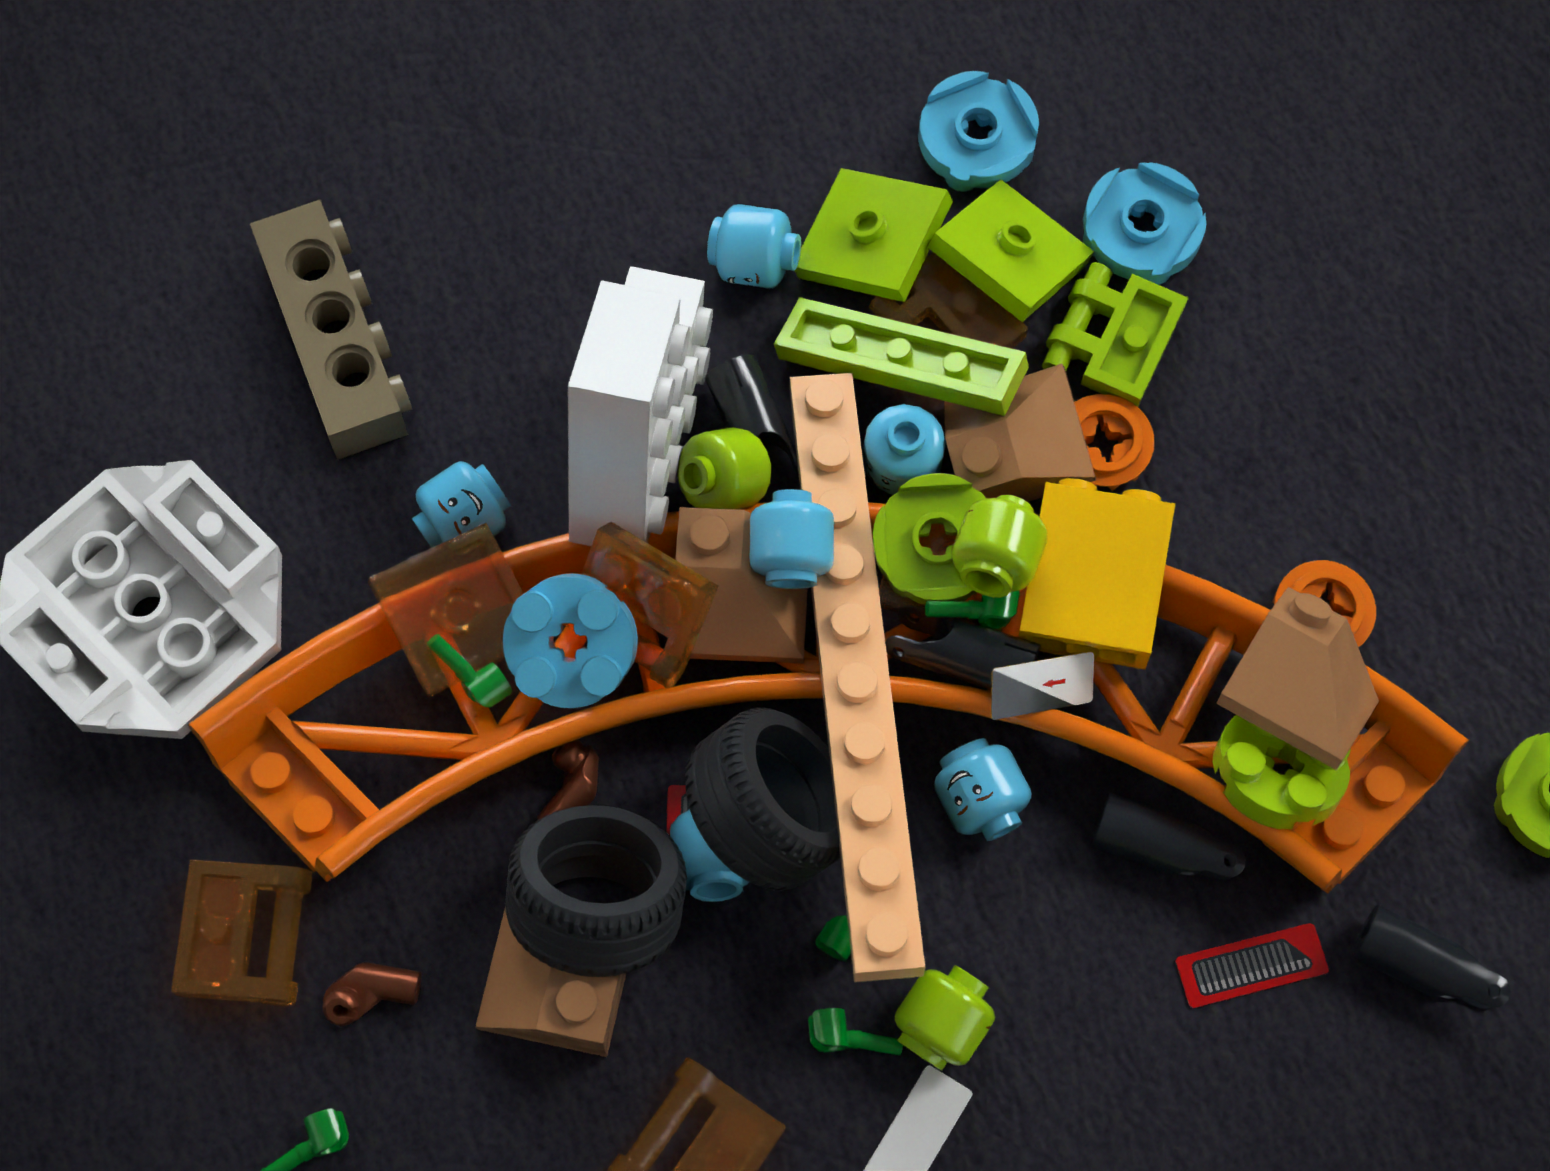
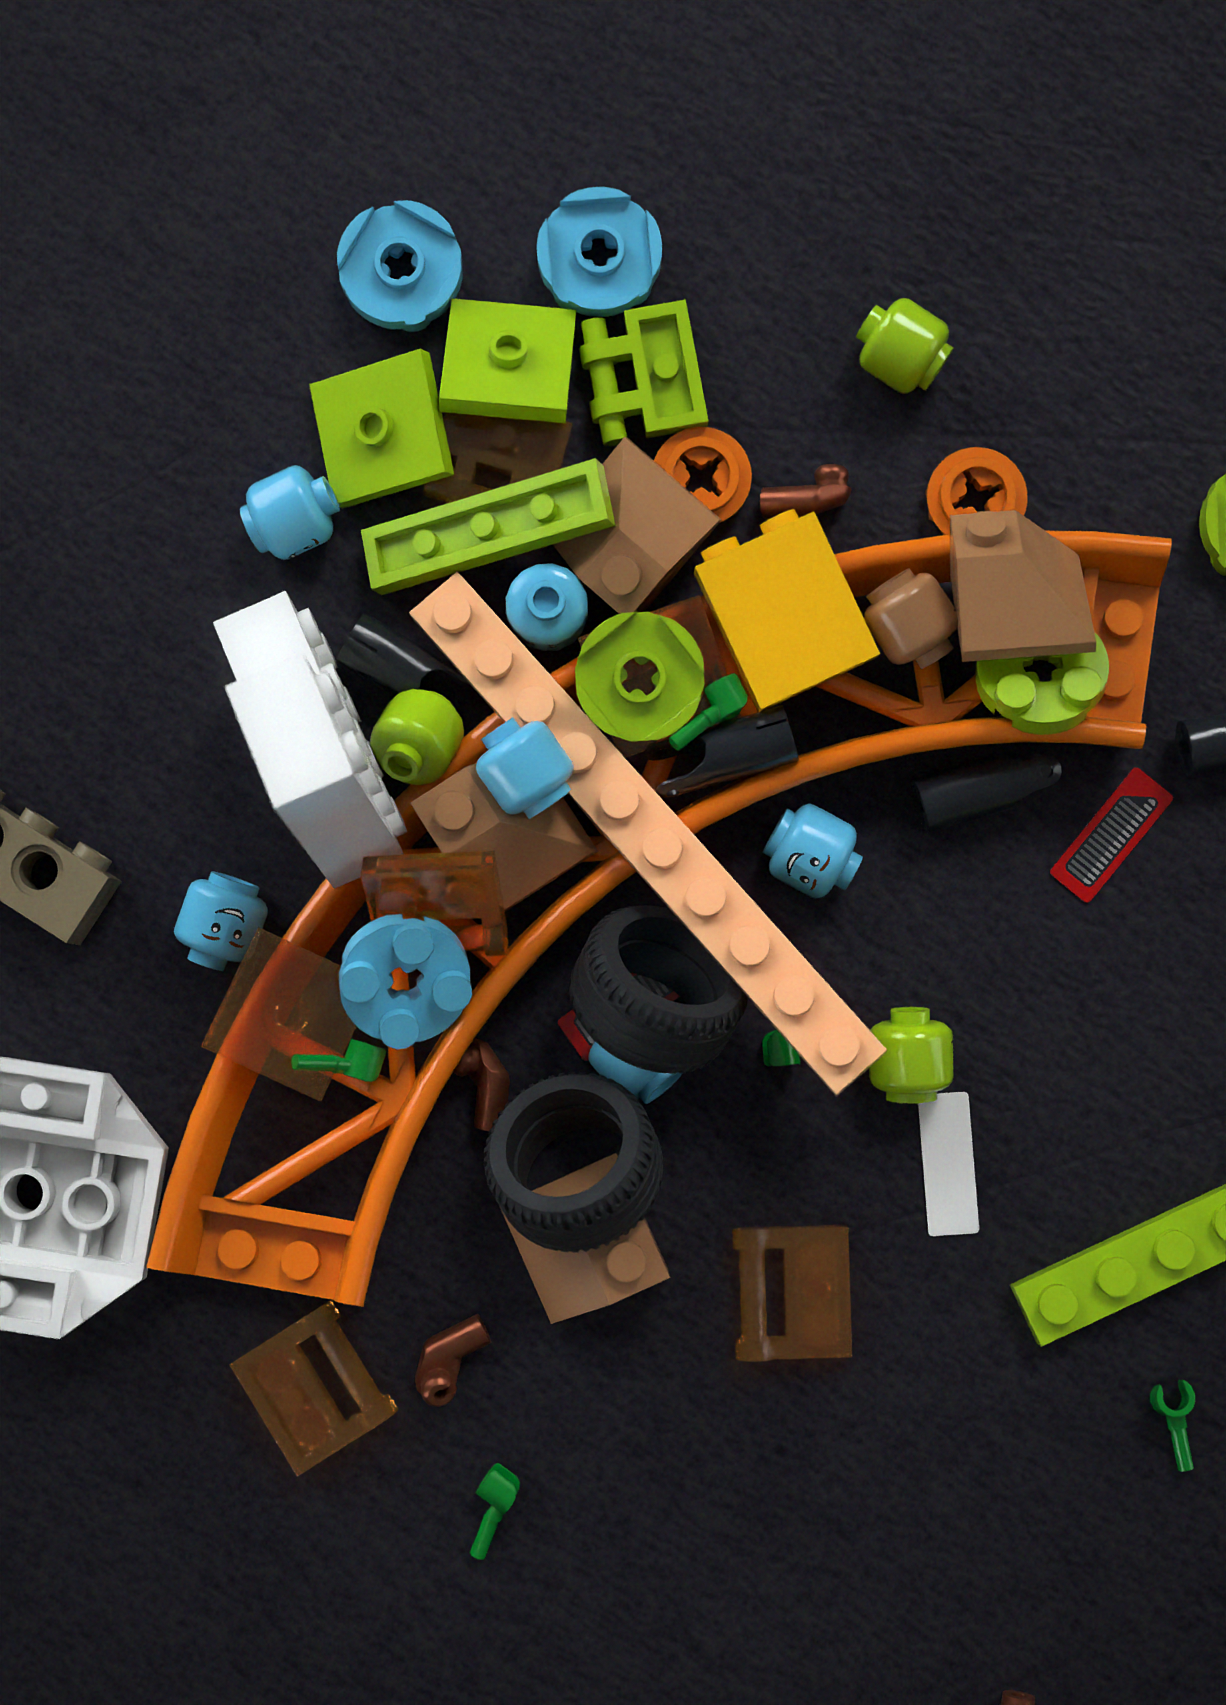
camera: 35 degrees left, 15 degrees up
green hand [808,1008,903,1056] -> none
lime head [951,495,1047,597] -> none
sticker [991,652,1094,720] -> none
none -> copper arm [760,464,851,519]
none -> lime head [856,298,954,394]
none -> medium nougat head [864,568,958,669]

